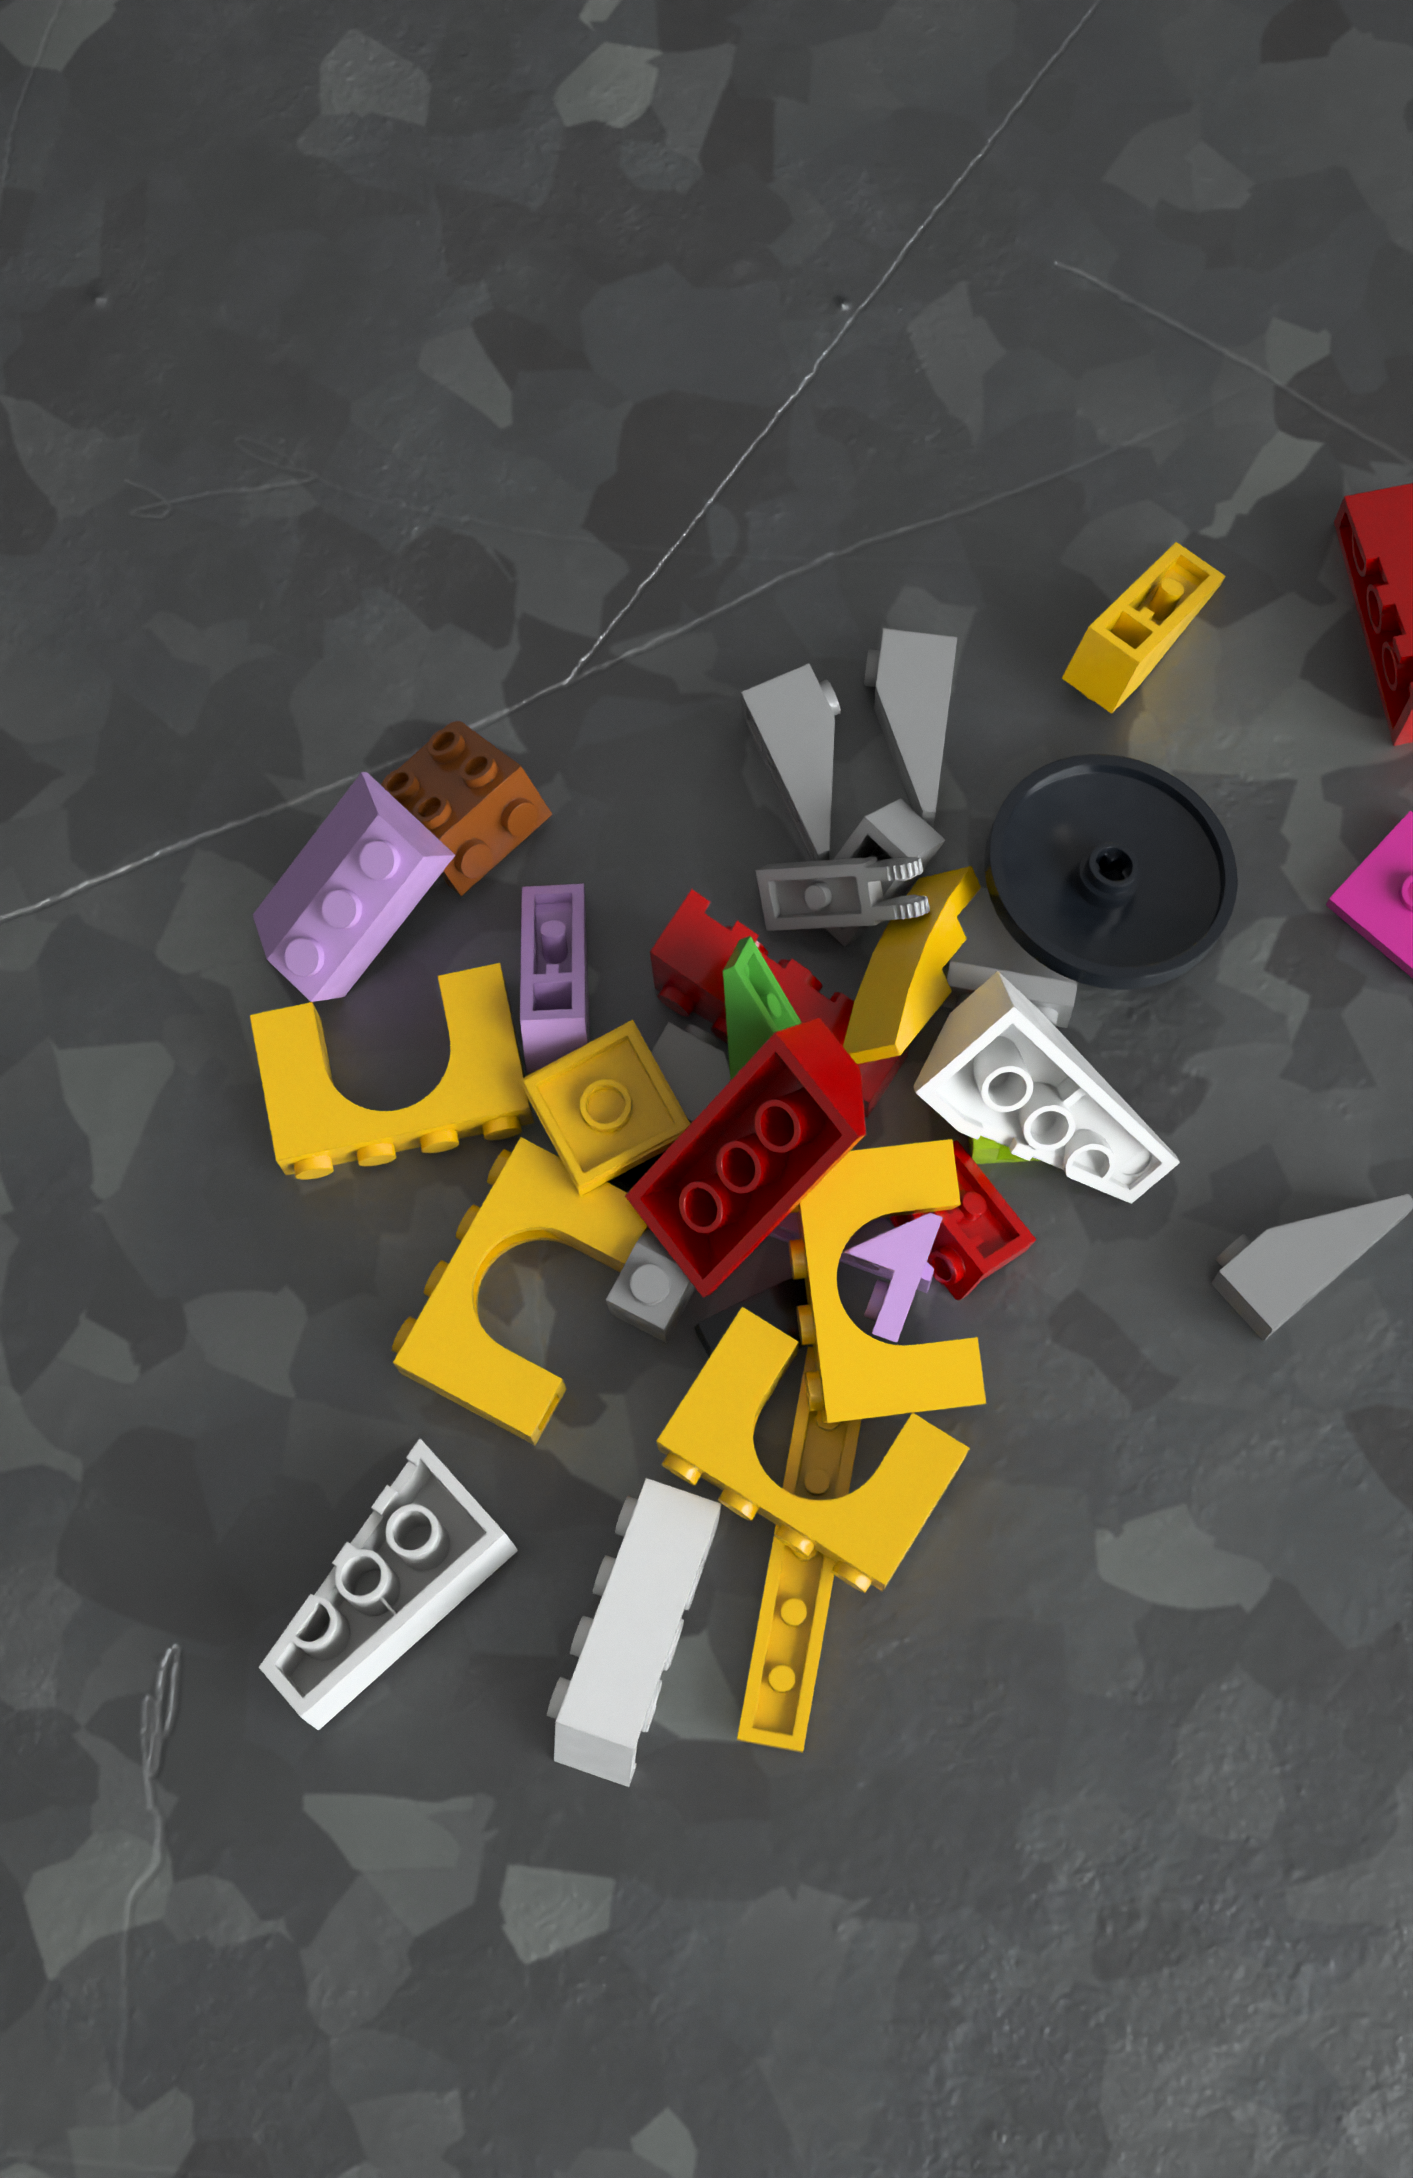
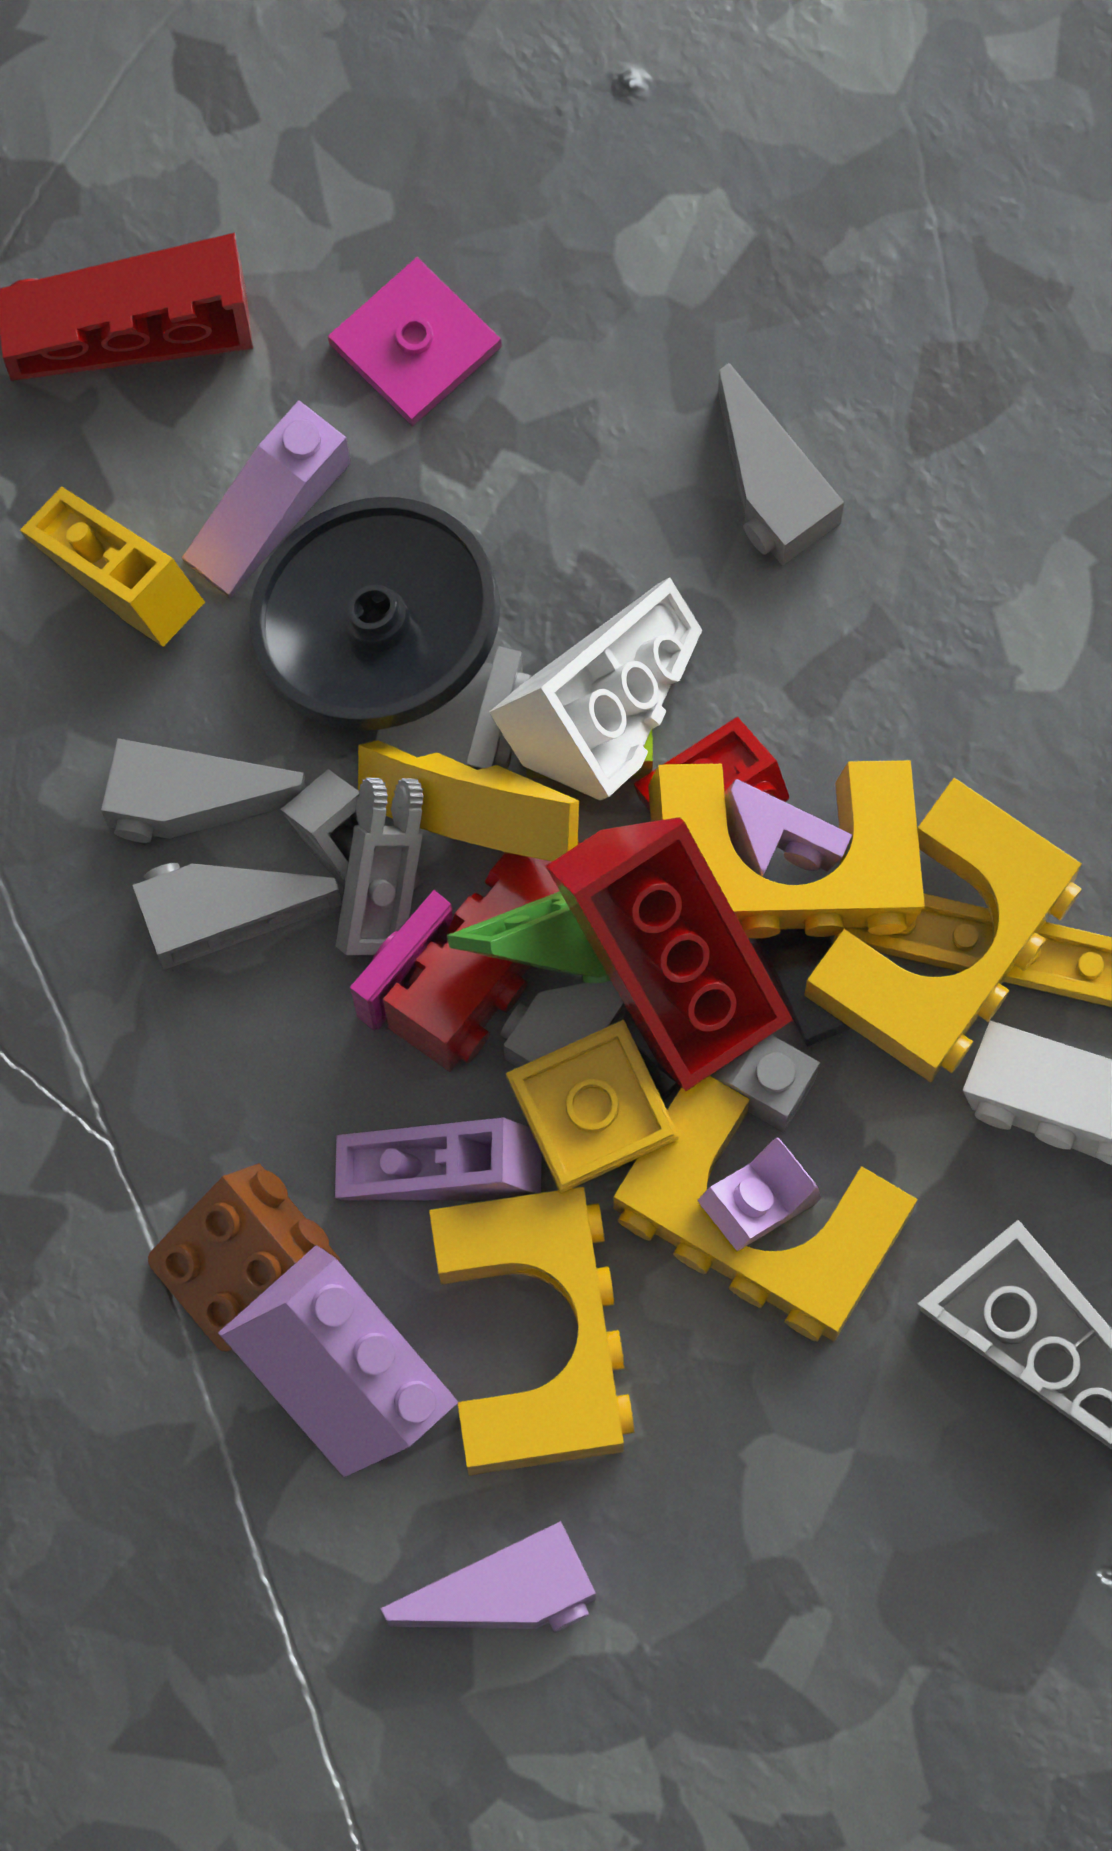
camera: 90 degrees left, 0 degrees up
none -> lavender slope [182,400,350,598]
none -> dark pink plate [350,890,453,1031]
none -> lavender slope [381,1521,596,1632]
none -> lavender slope [697,1137,821,1251]

